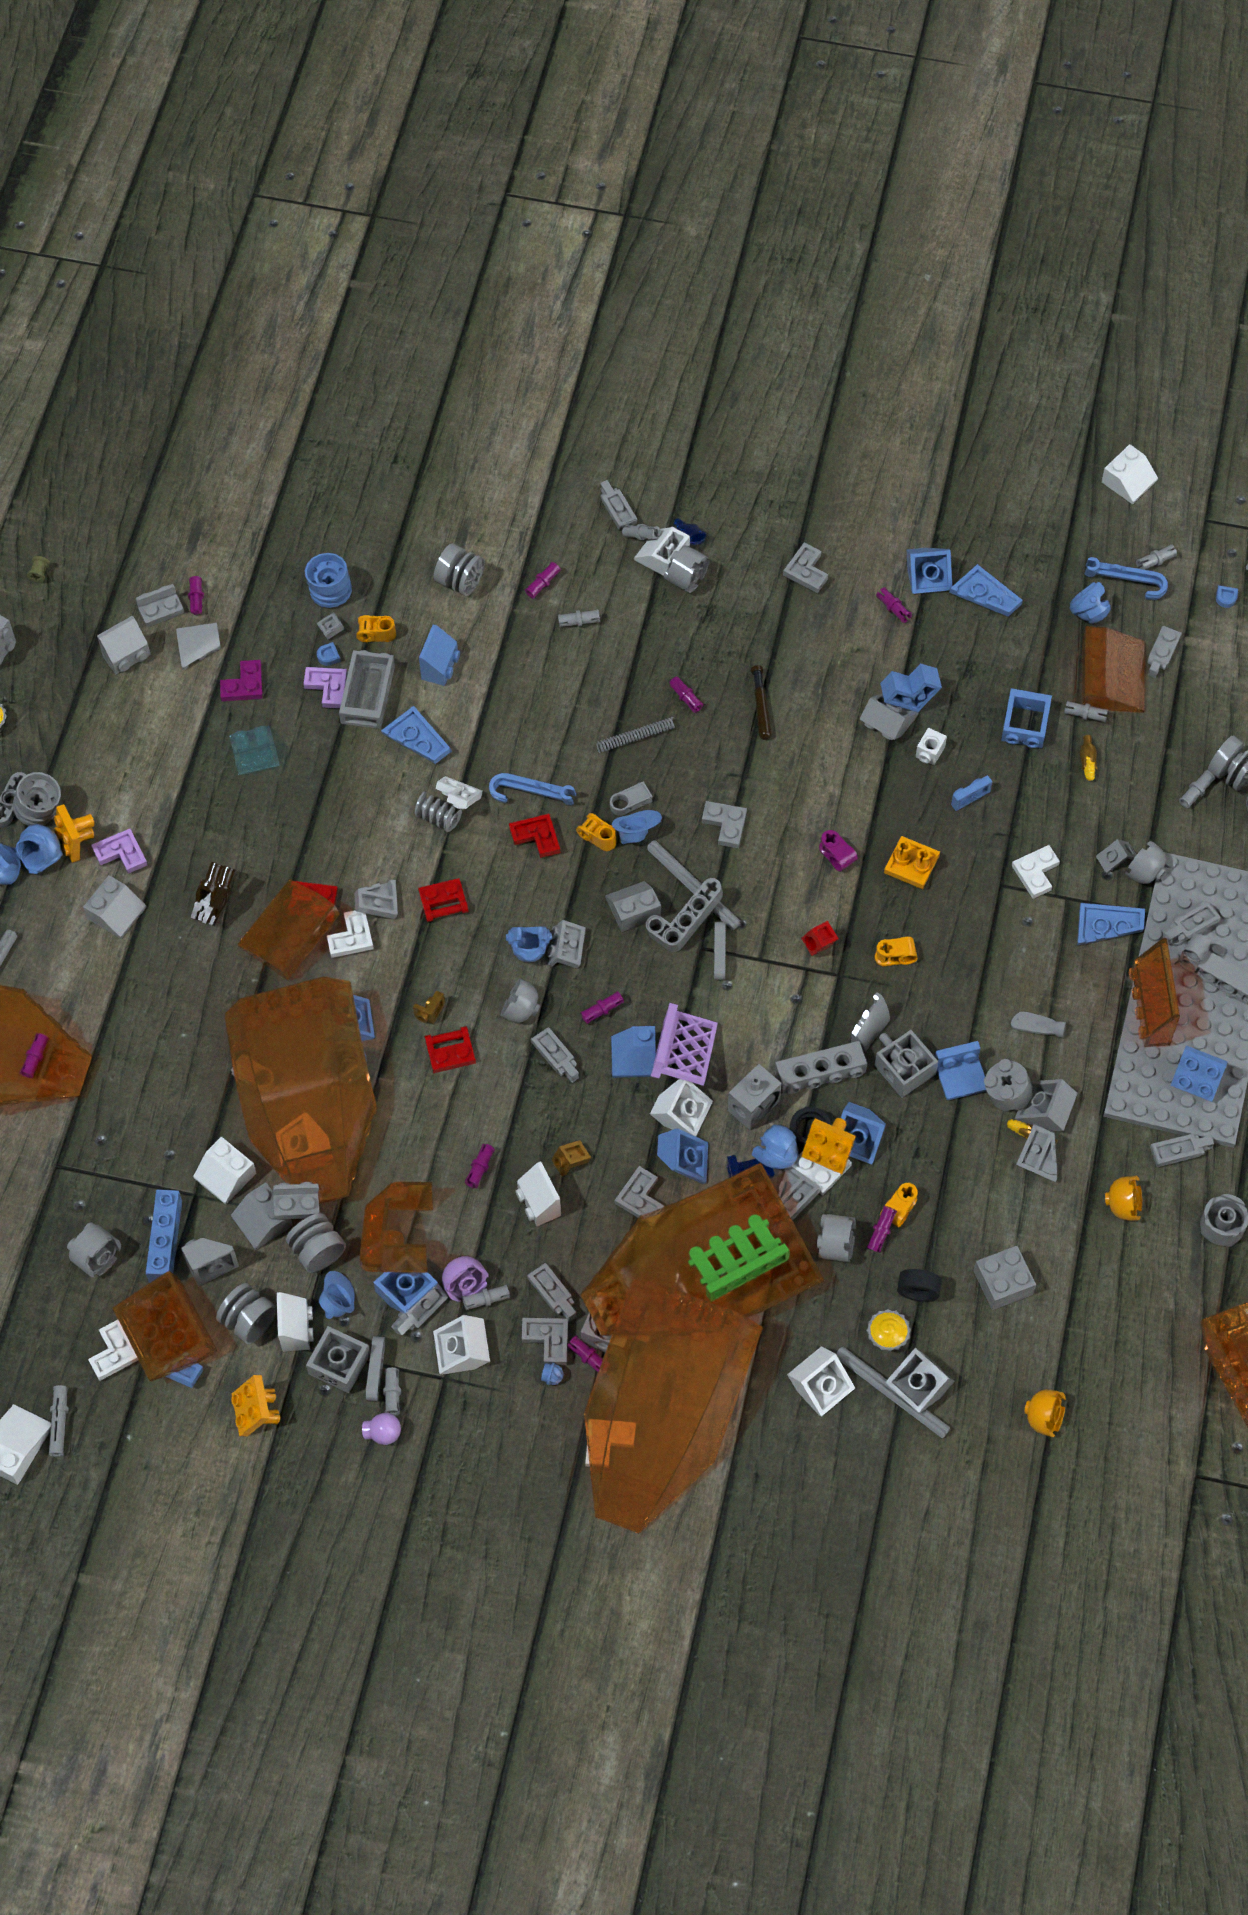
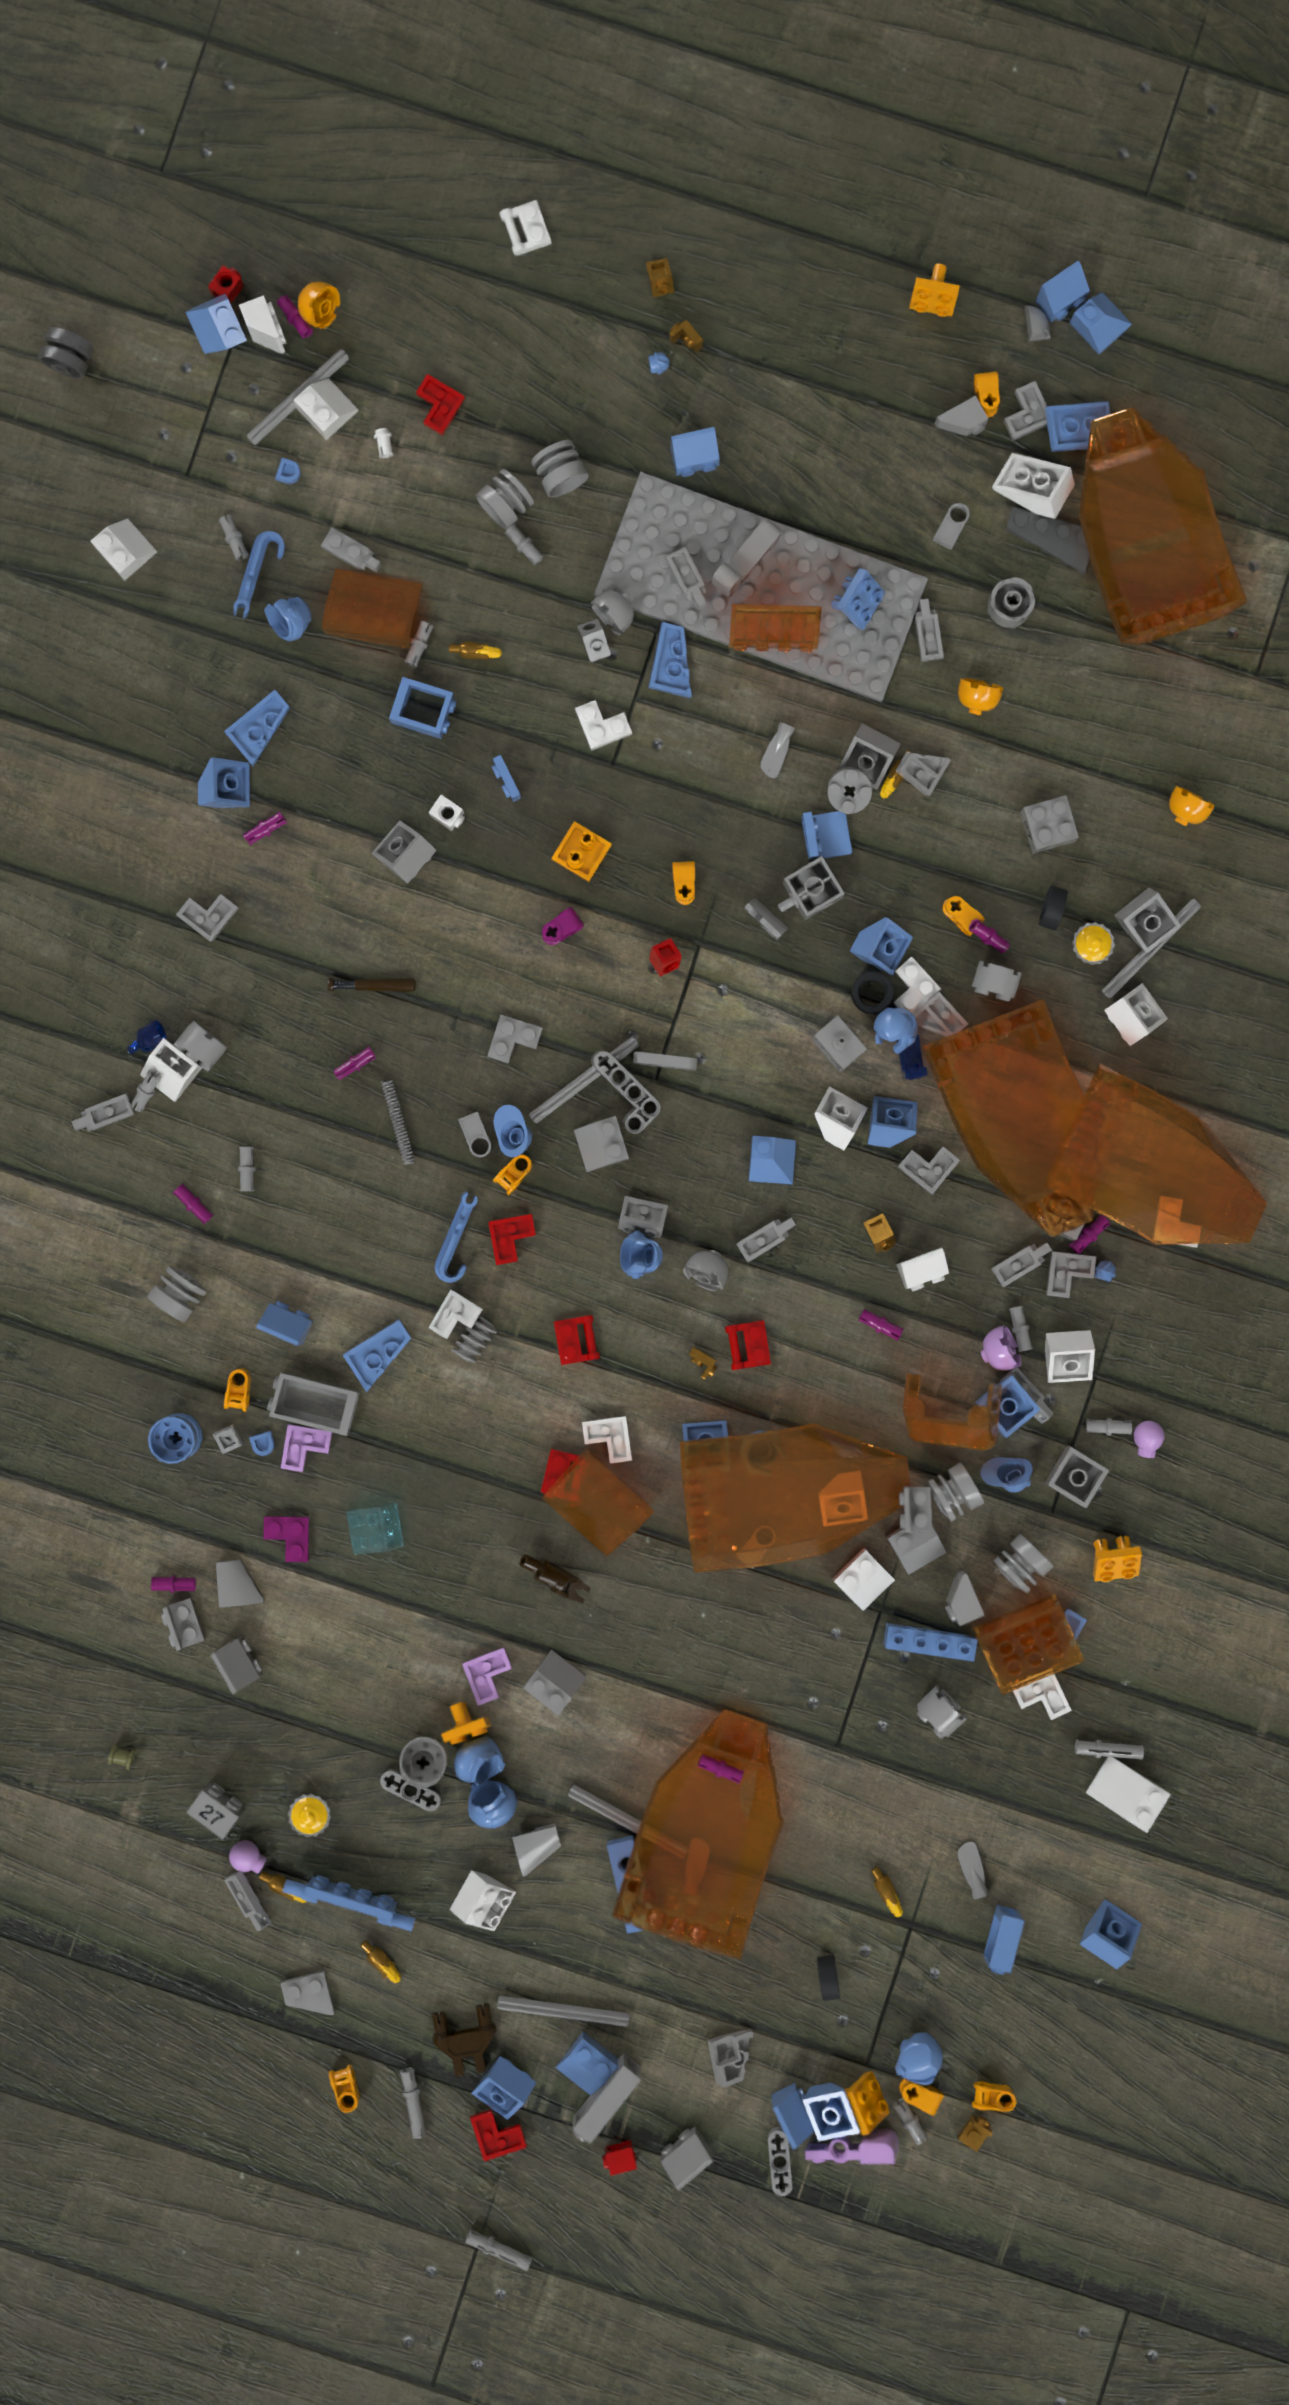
camera: 85 degrees left, 25 degrees up
white slope [277,1292,314,1352] -> none
light grey wing [354,879,398,919] -> none
light grey beam [366,1336,385,1401] -> none
magenta pin [580,991,624,1024] -> none
lavender fence [651,1003,718,1086] -> none
bright green fence [688,1215,789,1302] -> none
light grey brick [775,1041,867,1094] -> none
light orange plate [801,1118,856,1174] -> none
medium blue brick [880,664,942,712] -> none

